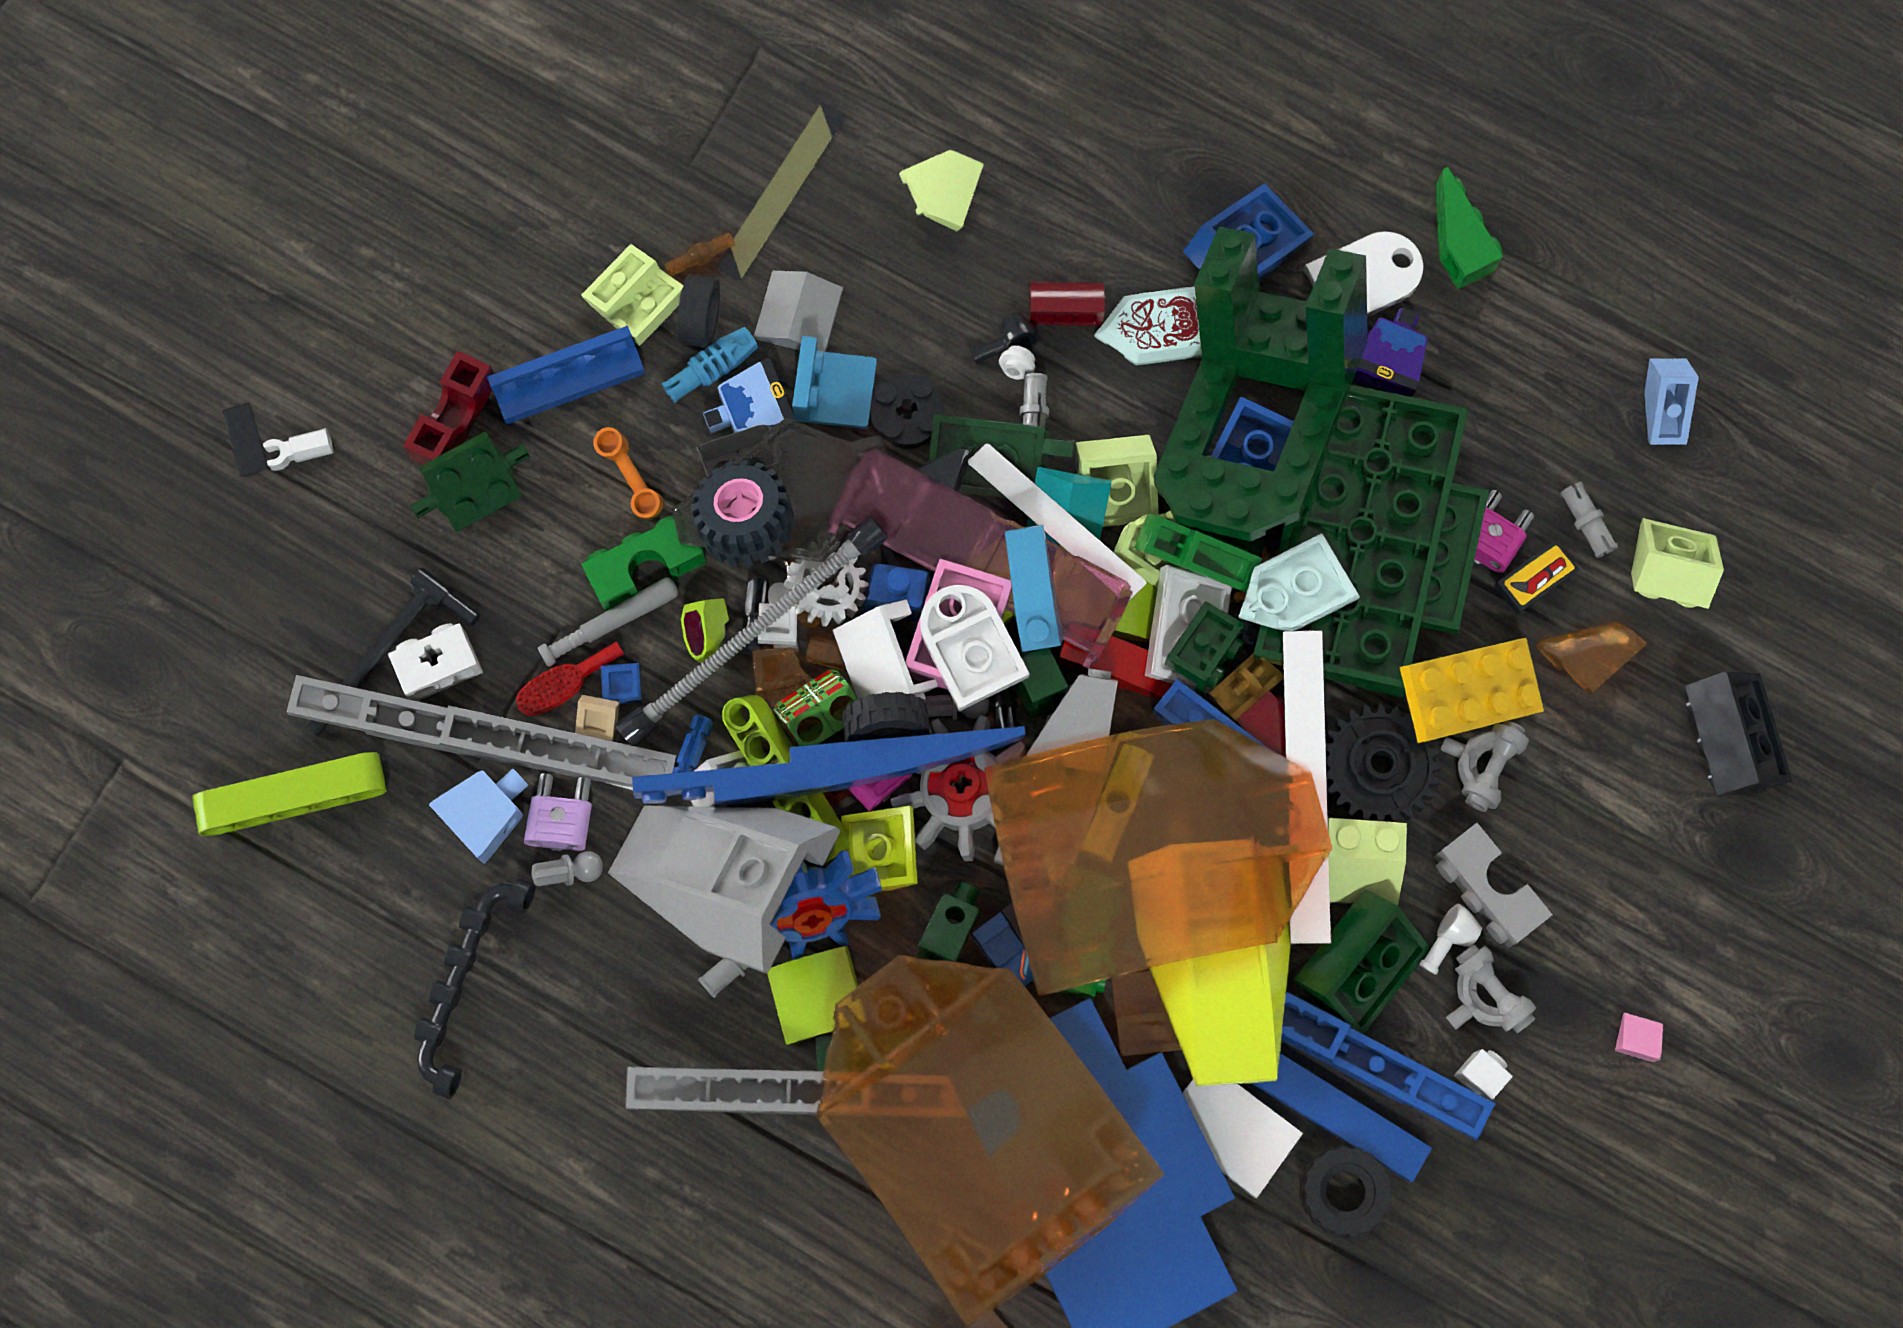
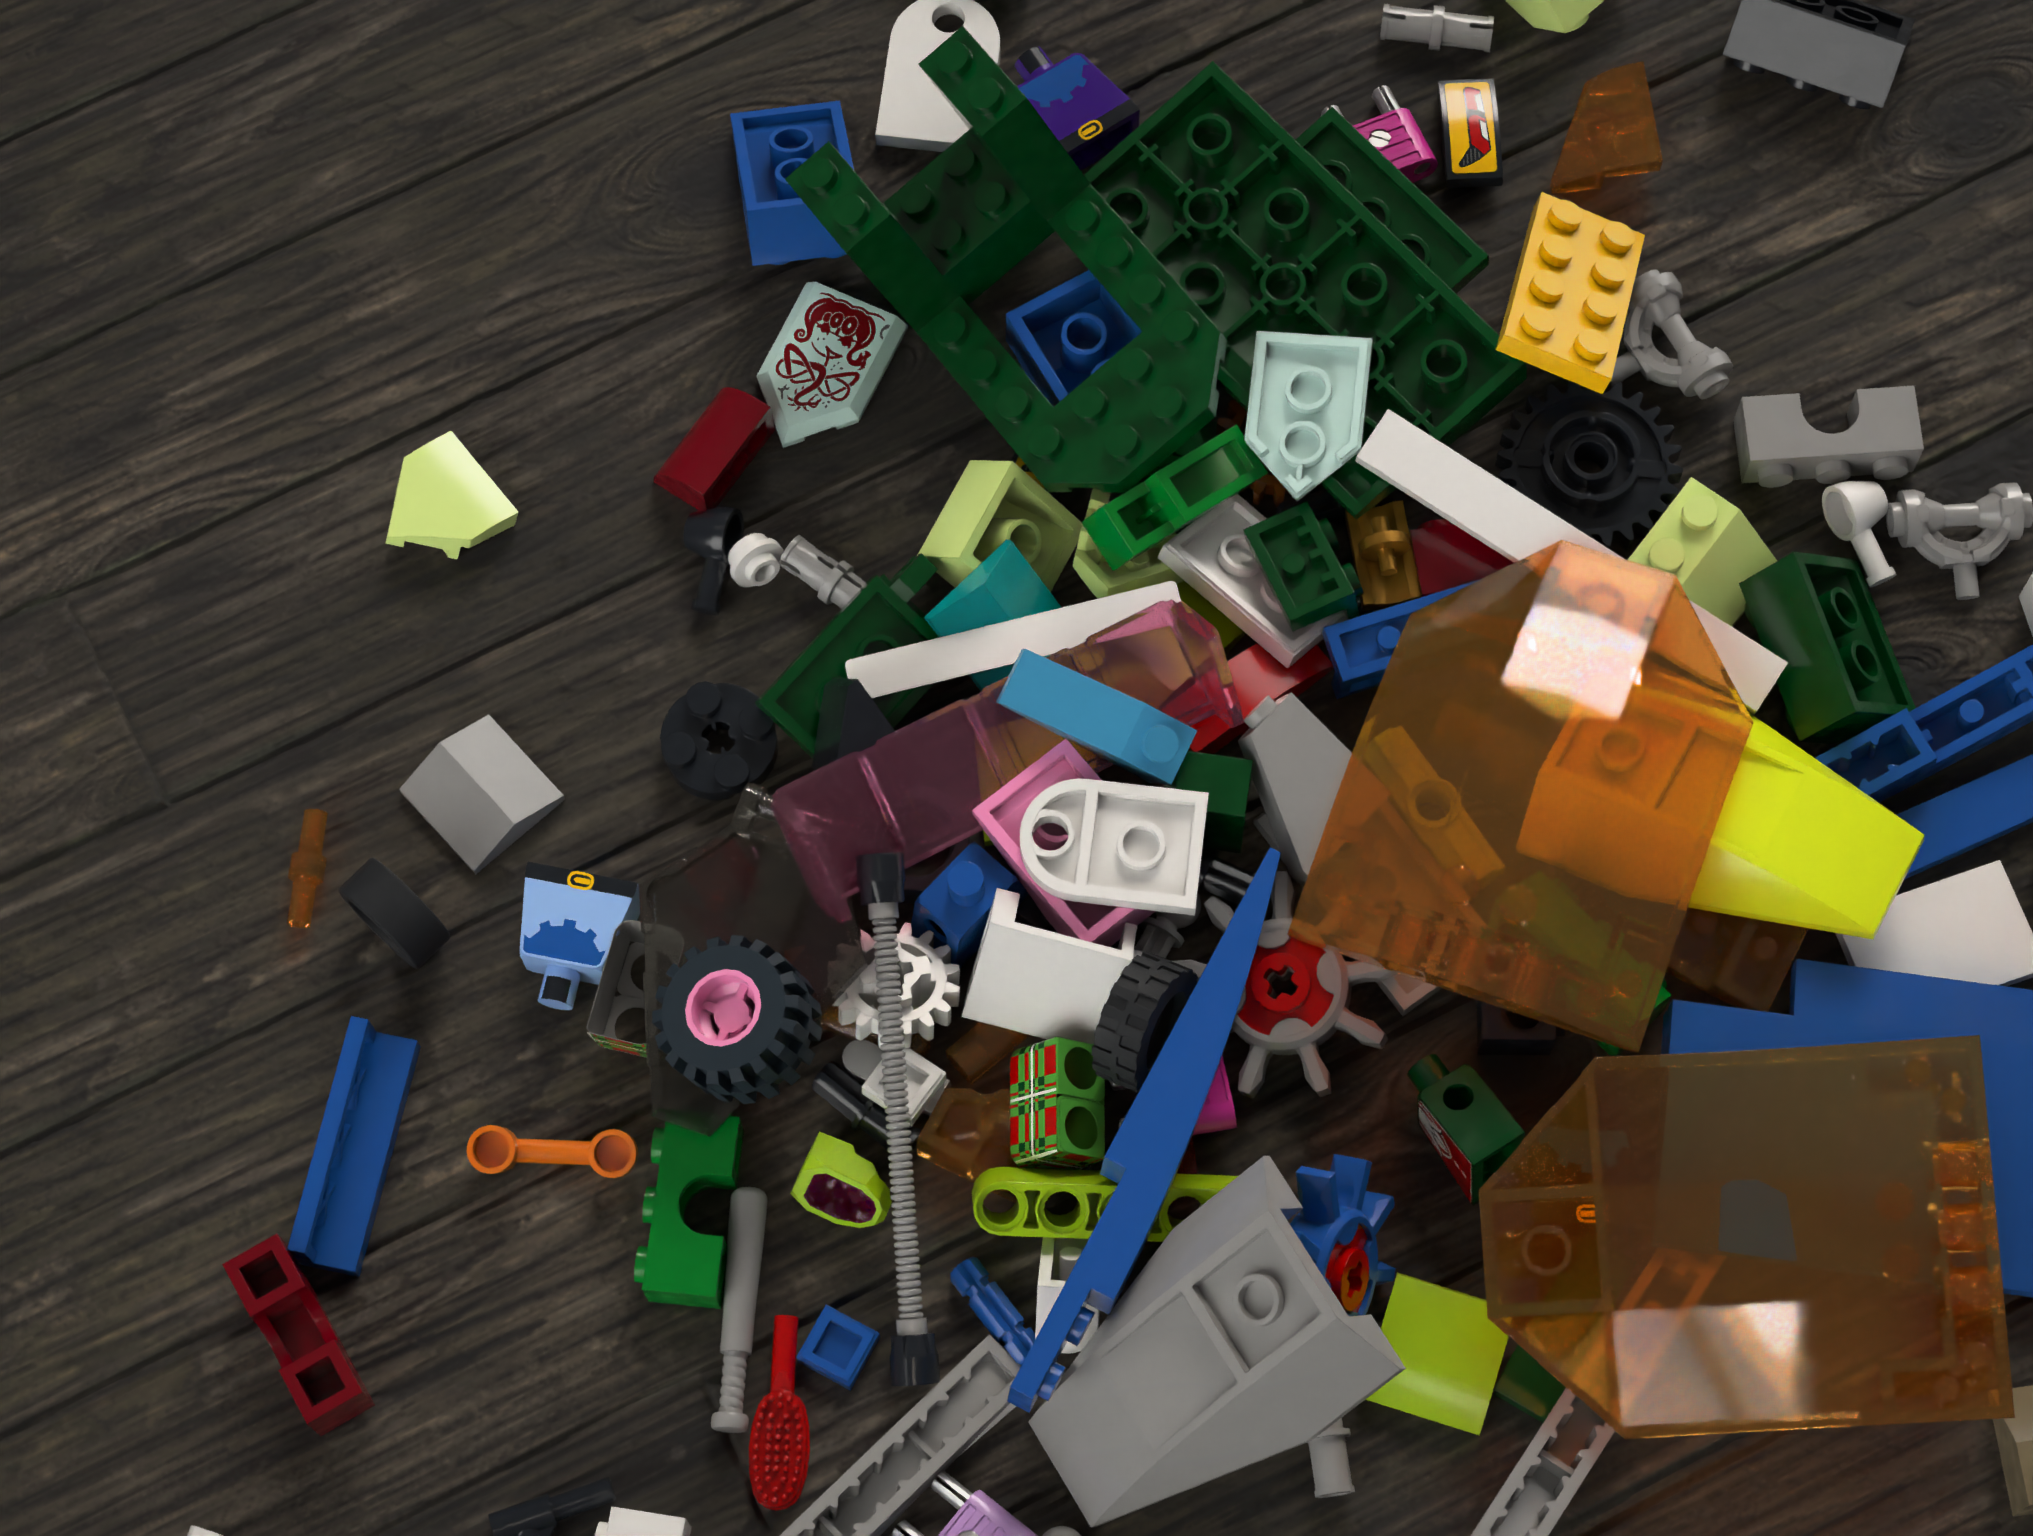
camera: 50 degrees left, 5 degrees down
dark green plate [410,431,531,532] -> none
tan plate [575,695,619,741] -> none
yellowish green slope [582,244,683,346] -> none
dark azure hinge [661,327,758,403] -> none
olive sticker [716,103,845,281] -> none
dark azure bracket [792,336,877,429] -> none
neon yellow slope [841,806,917,891] -> none
blue leg [972,912,1041,993] -> none

